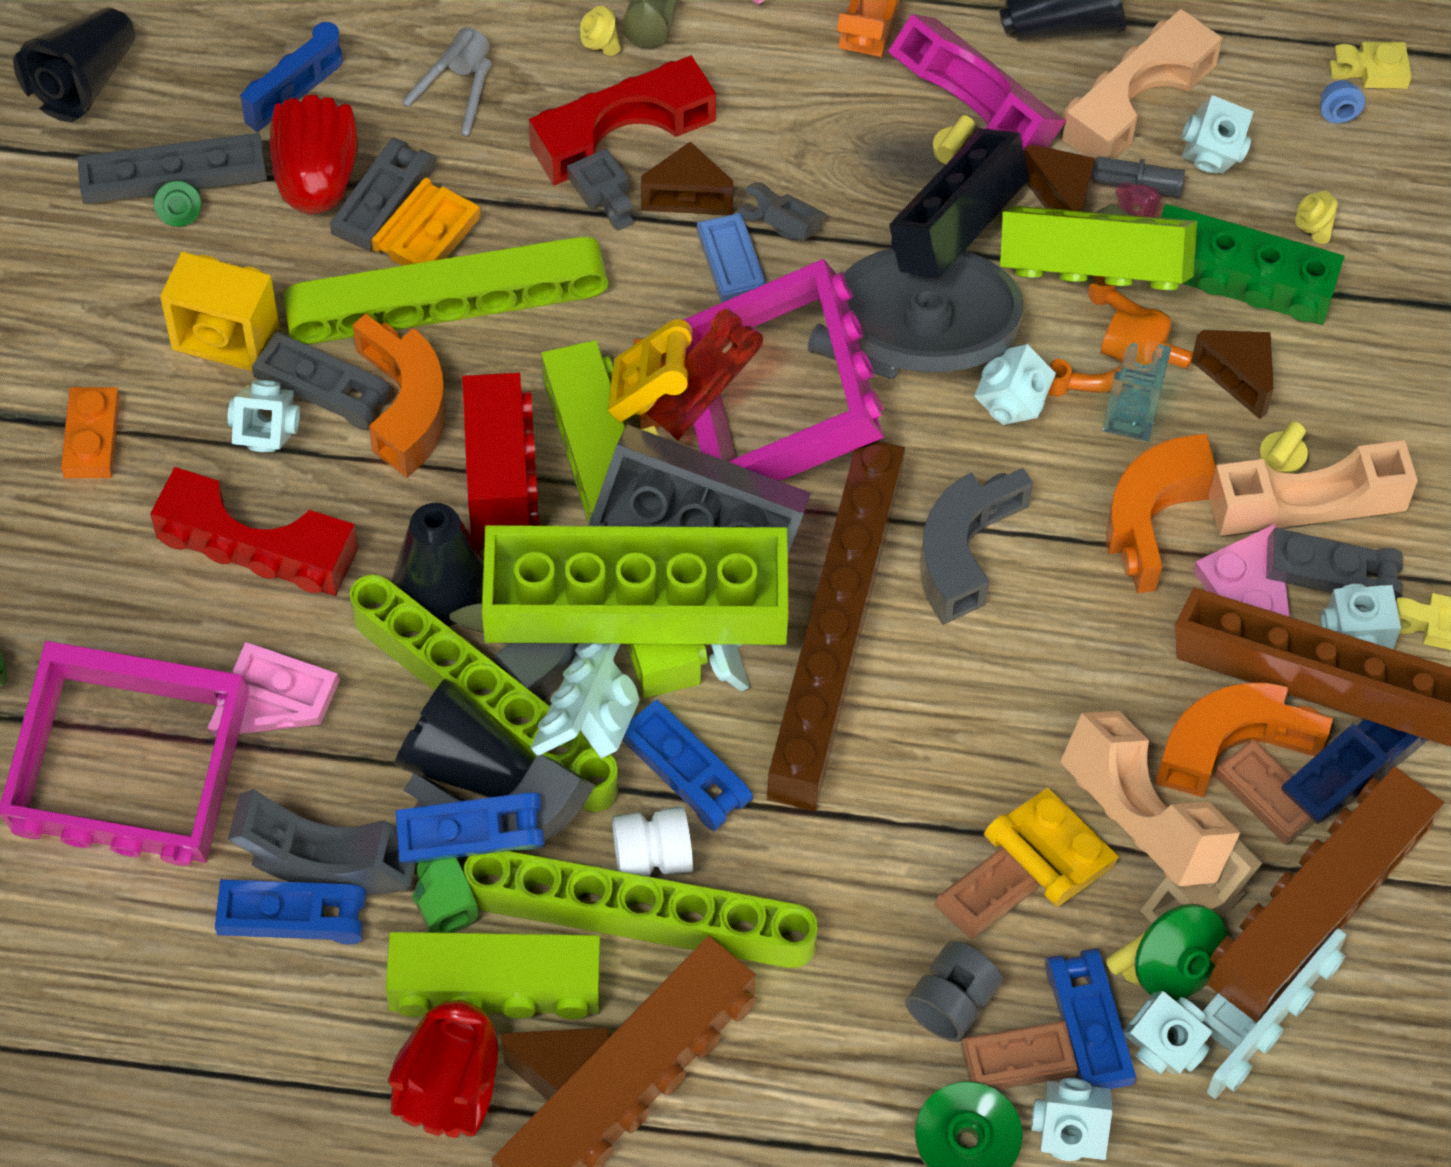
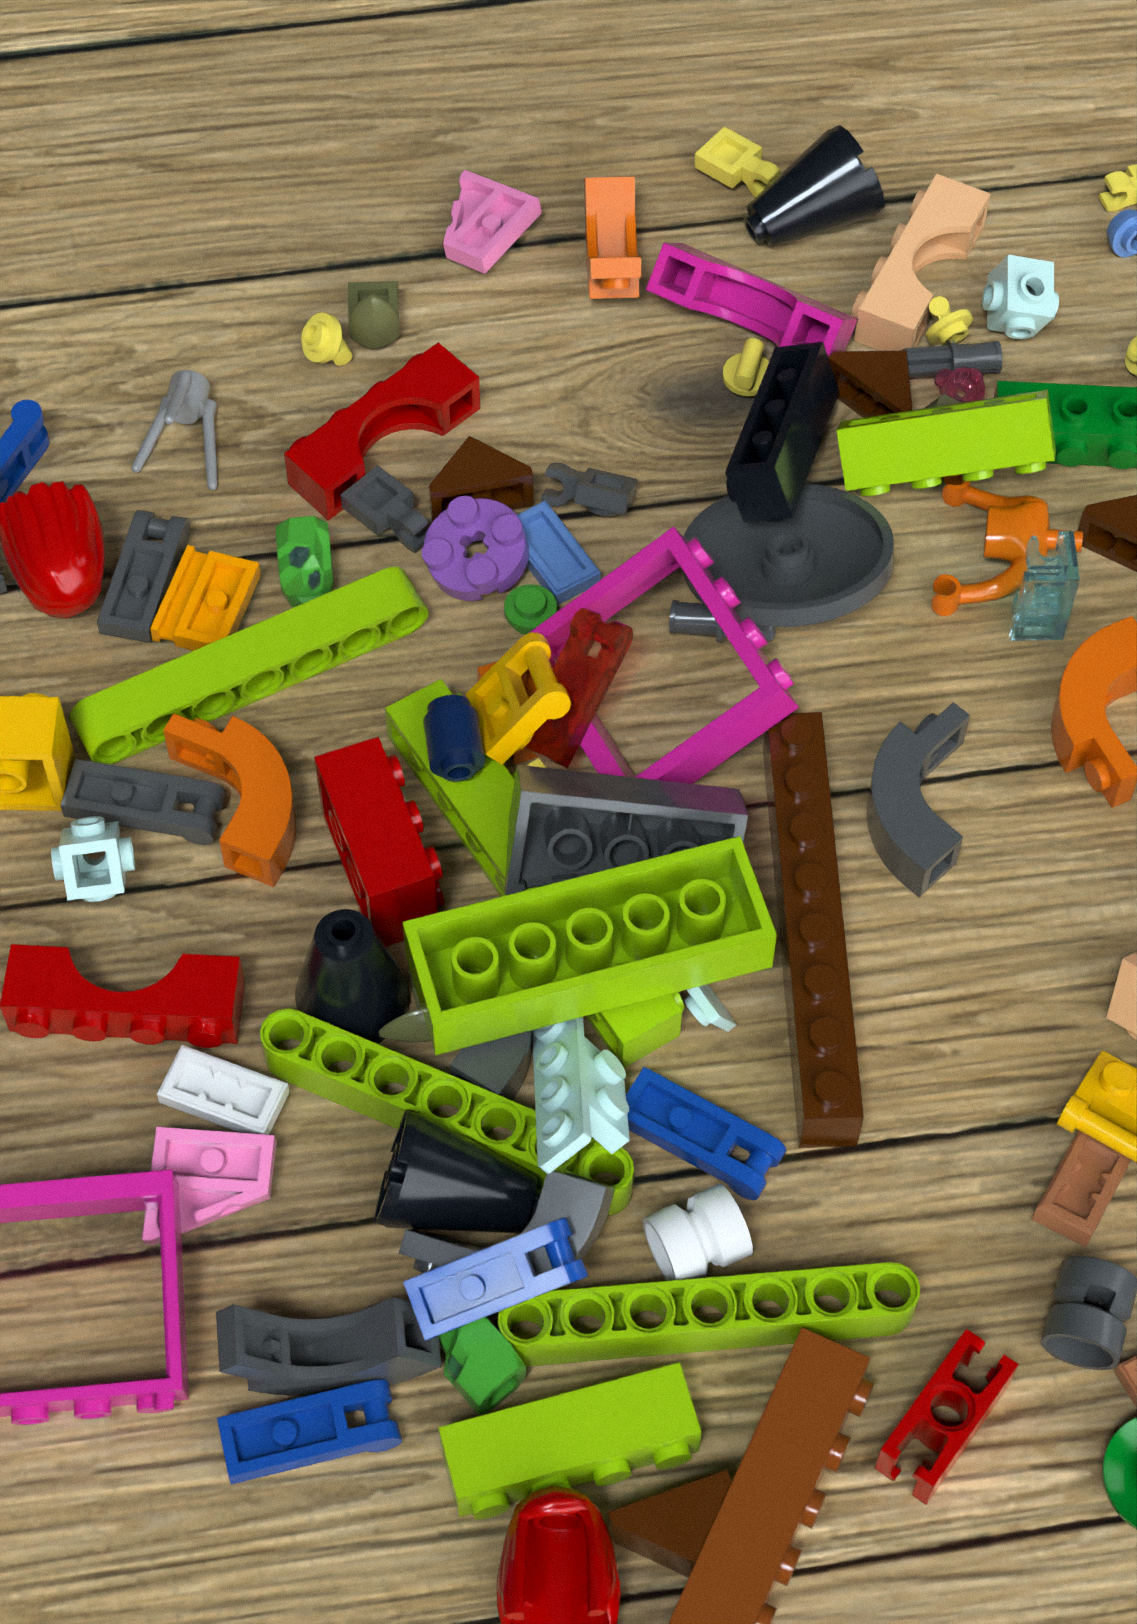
camera: 15 degrees left, 0 degrees up
light aqua brick [974,344,1056,425] -> none
none -> white plate [157,1045,290,1135]
none -> bright green rock [276,516,334,608]
none -> medium lavender plate [422,495,529,601]
none -> dark blue brick [423,695,485,782]
none -> bright green plate [504,584,557,635]
none -> red piece [874,1329,1019,1505]
none -> light yellow plate [925,296,973,346]

